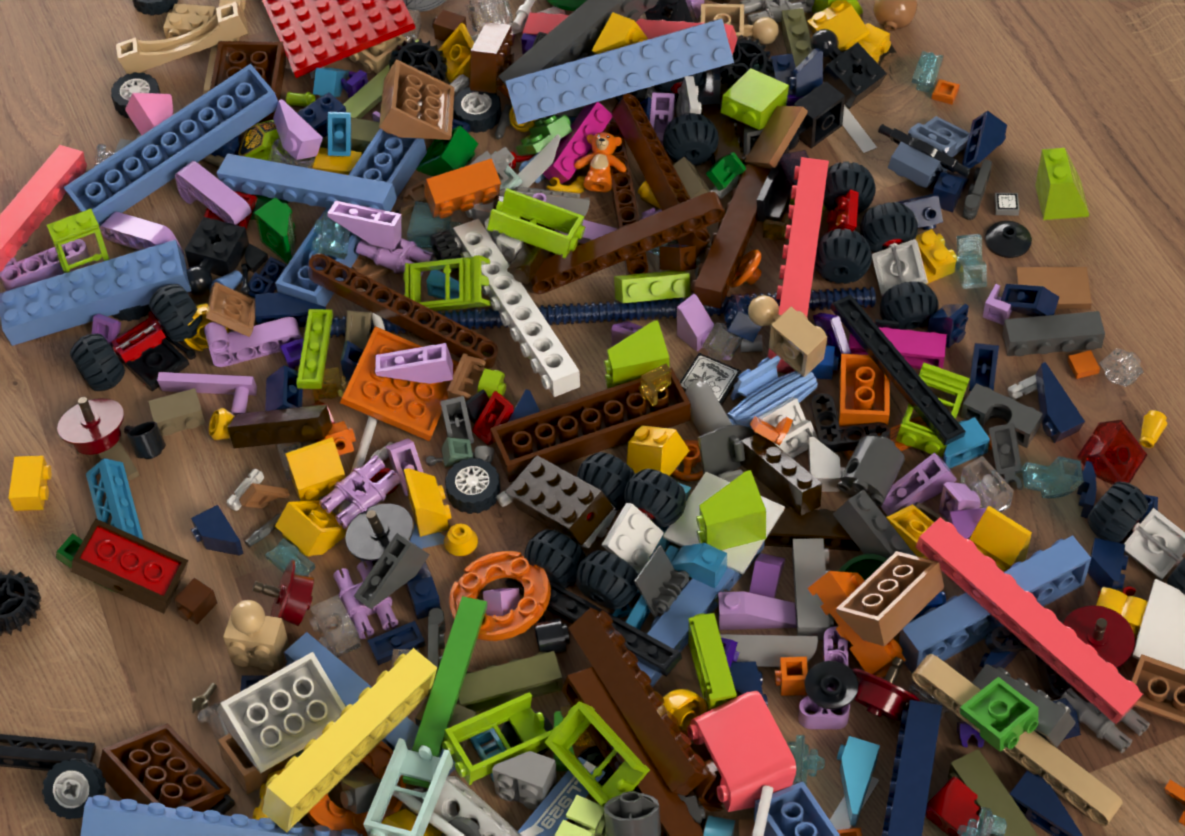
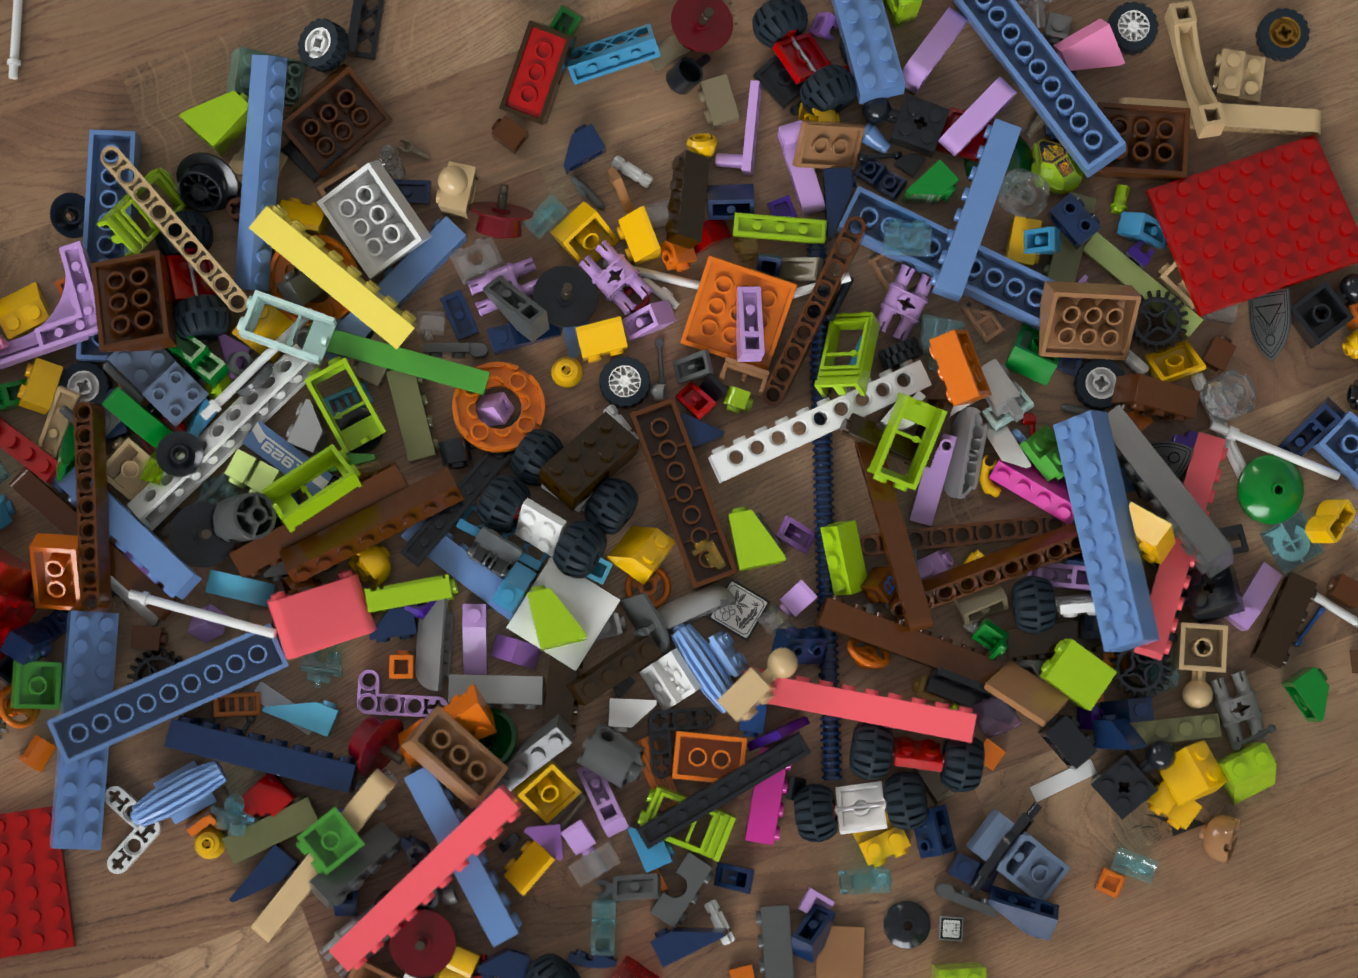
camera: 85 degrees right, 30 degrees up
lavender slope [273,100,323,160] -> none
lavender slope [328,201,401,249] -> none
sand green slope [441,437,473,467] -> none
orange piece [574,132,627,192] -> none
orange tile [750,416,793,446] -> none
black dish [805,661,858,709] -> none
dark blue slope [927,303,969,349] -> none

